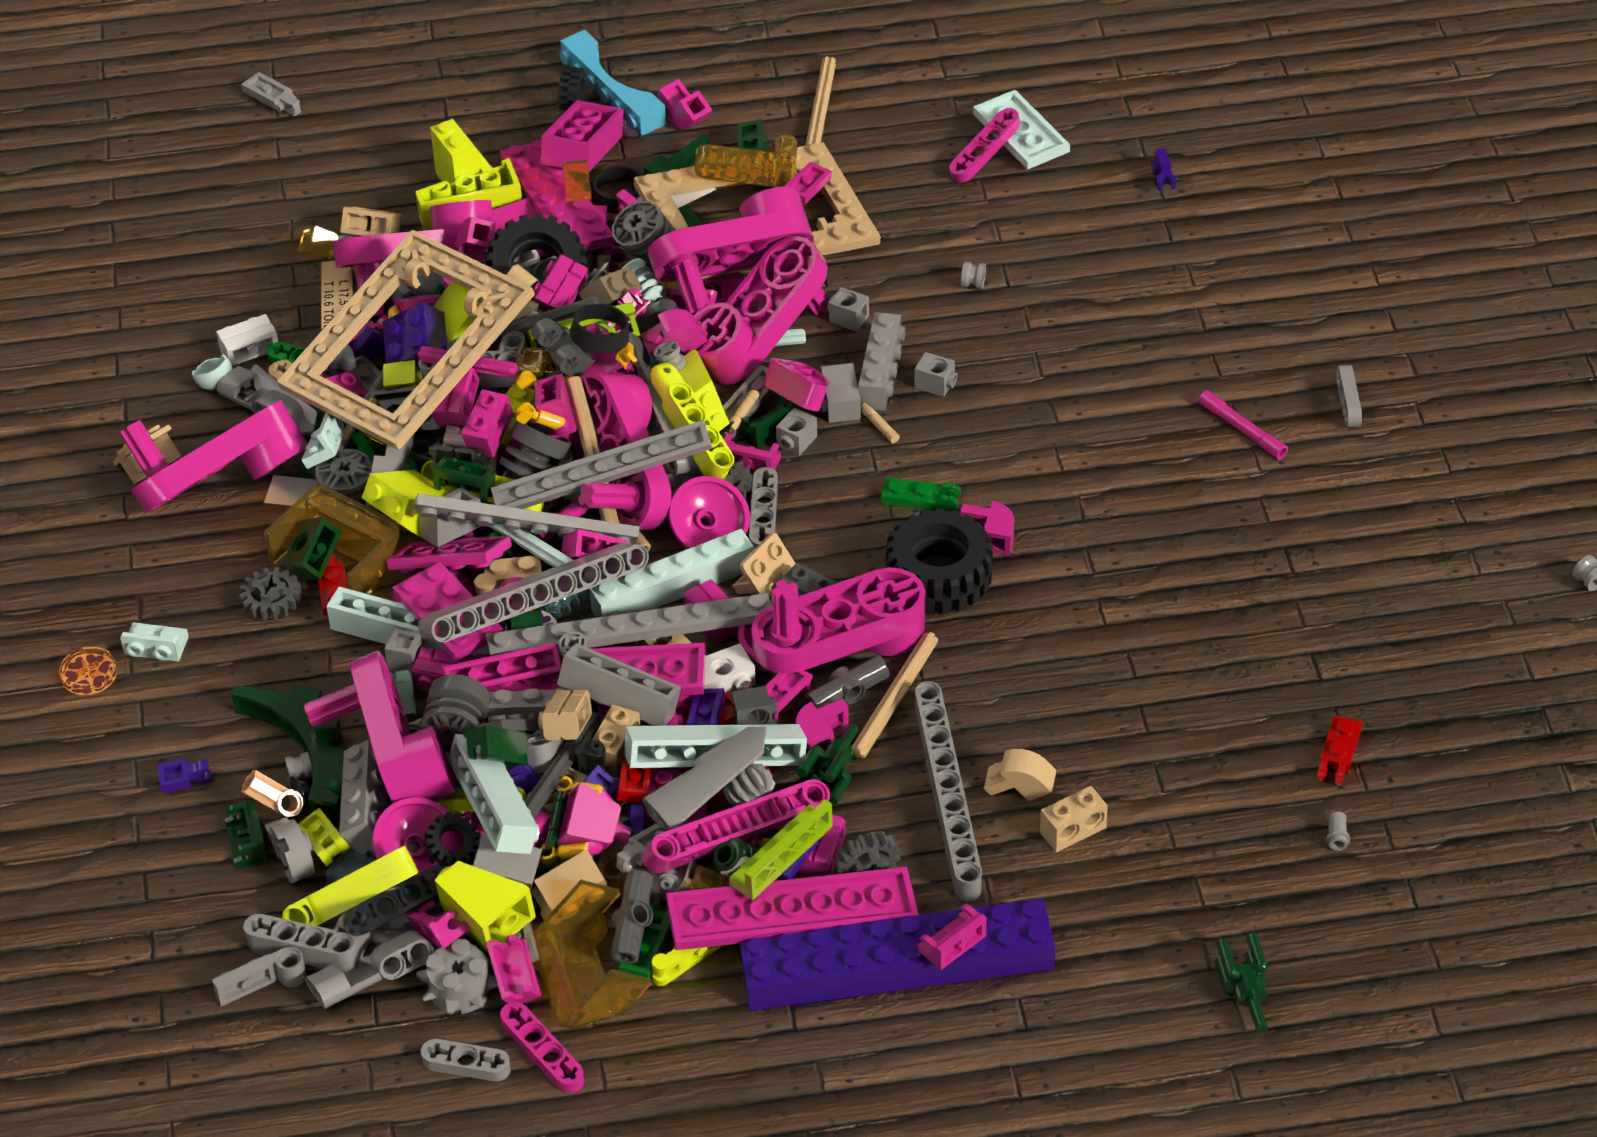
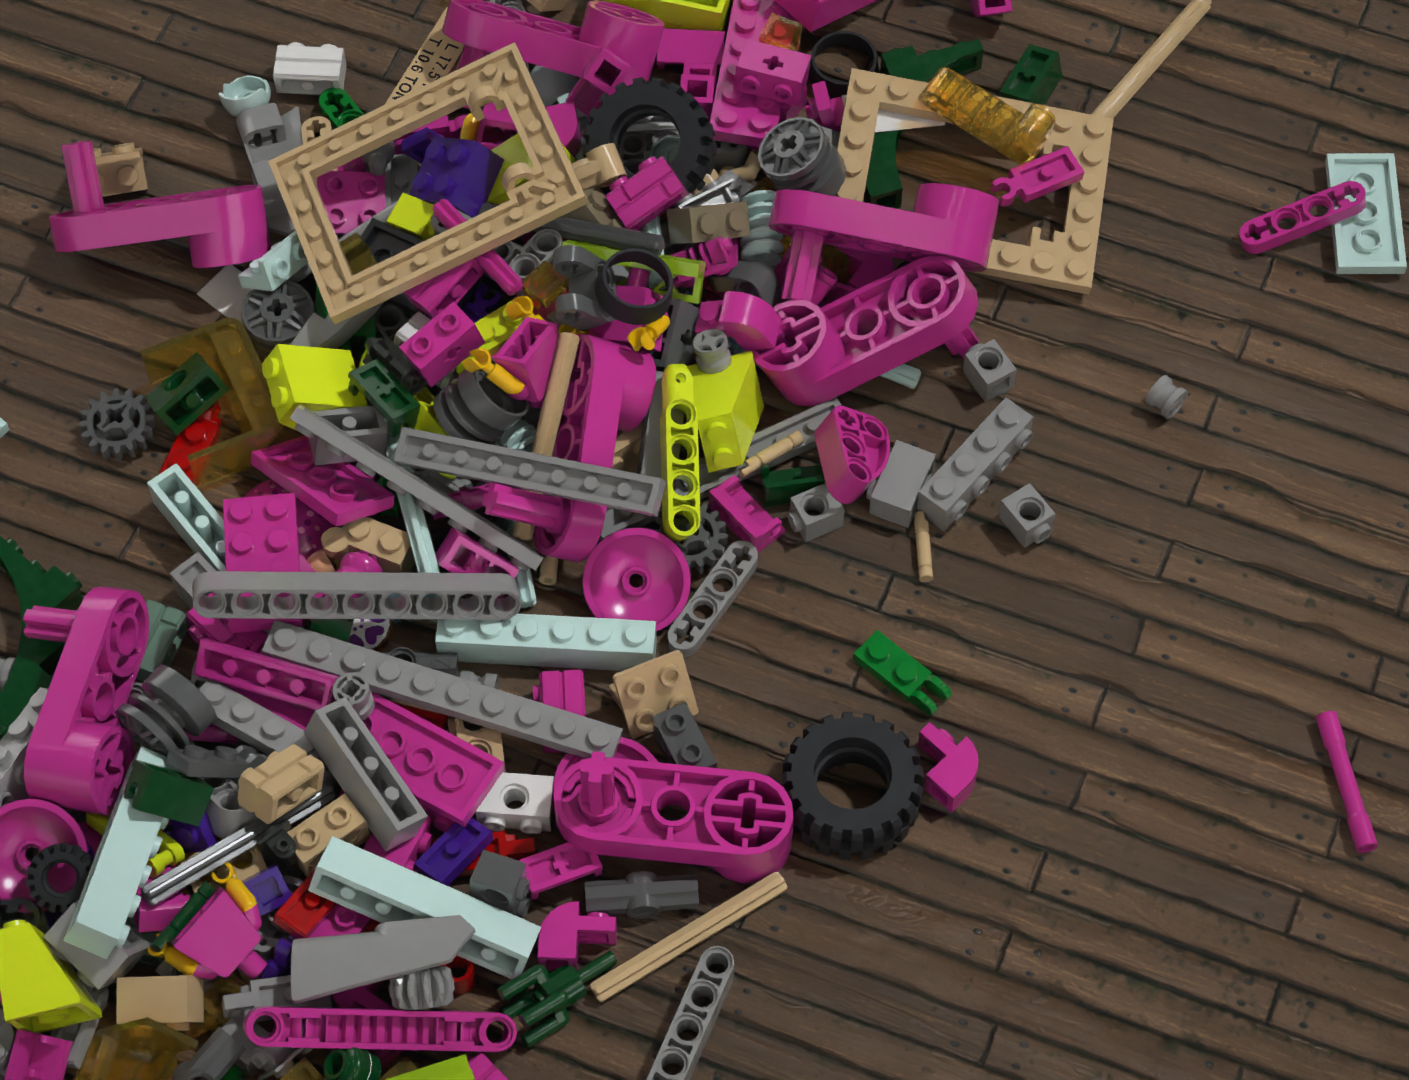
camera: 30 degrees right, 15 degrees up
none -> dark pink brick [733,39,811,106]

